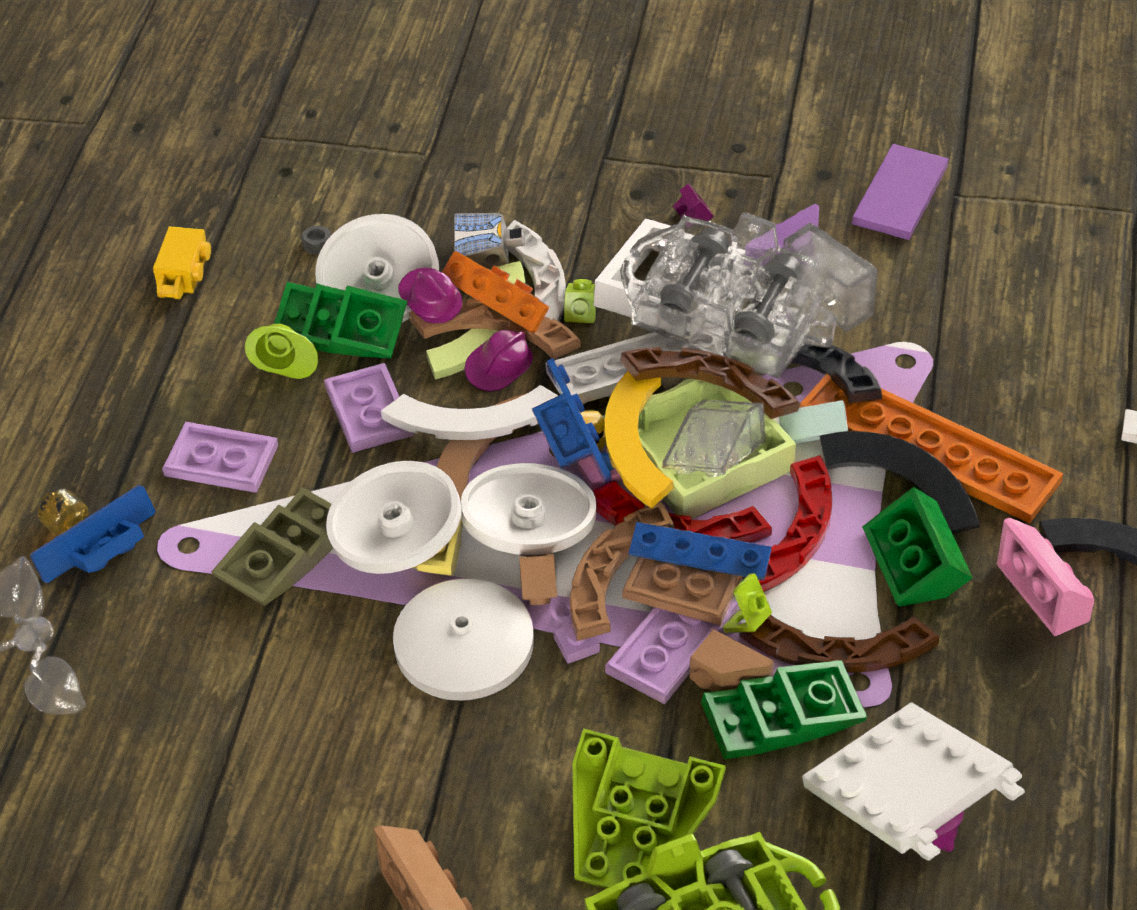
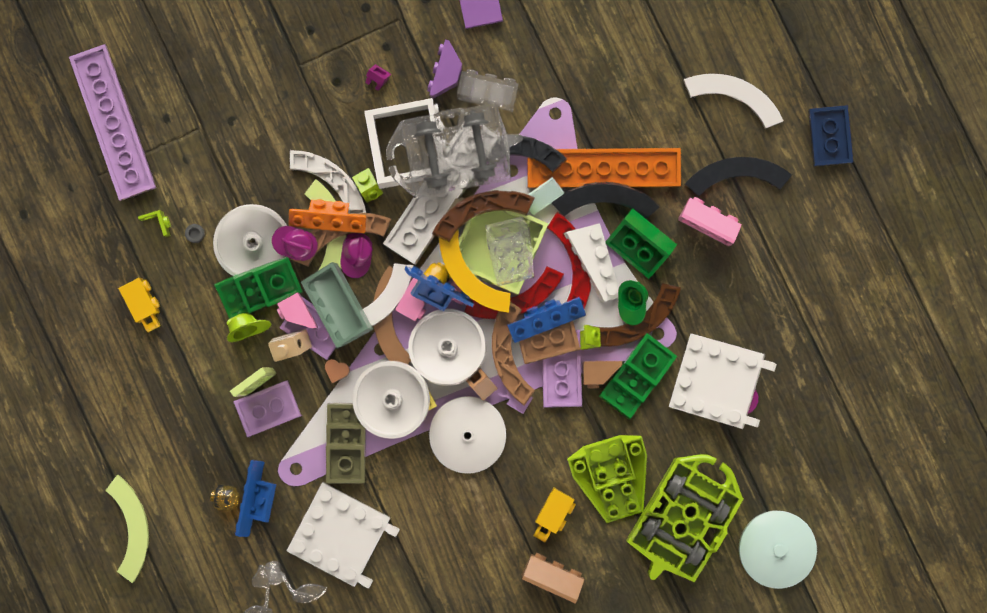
camera: 30 degrees left, 40 degrees up
torso [454,213,525,270] -> none
none -> lavender plate [69,44,156,201]
none -> lime bracket [138,210,171,237]
none -> yellowish green tile [230,367,276,397]
none -> tan torso [268,329,312,362]
none -> bright pink slope [277,293,318,329]
none -> white plate [287,482,400,588]
none -> sand green slope [301,262,373,348]
none -> nougat tile [325,359,350,383]
none -> bright pink slope [395,278,426,322]
none -> yellow brick [533,487,576,542]
none -> white wing [564,223,619,302]
none -> green piece [618,280,648,325]

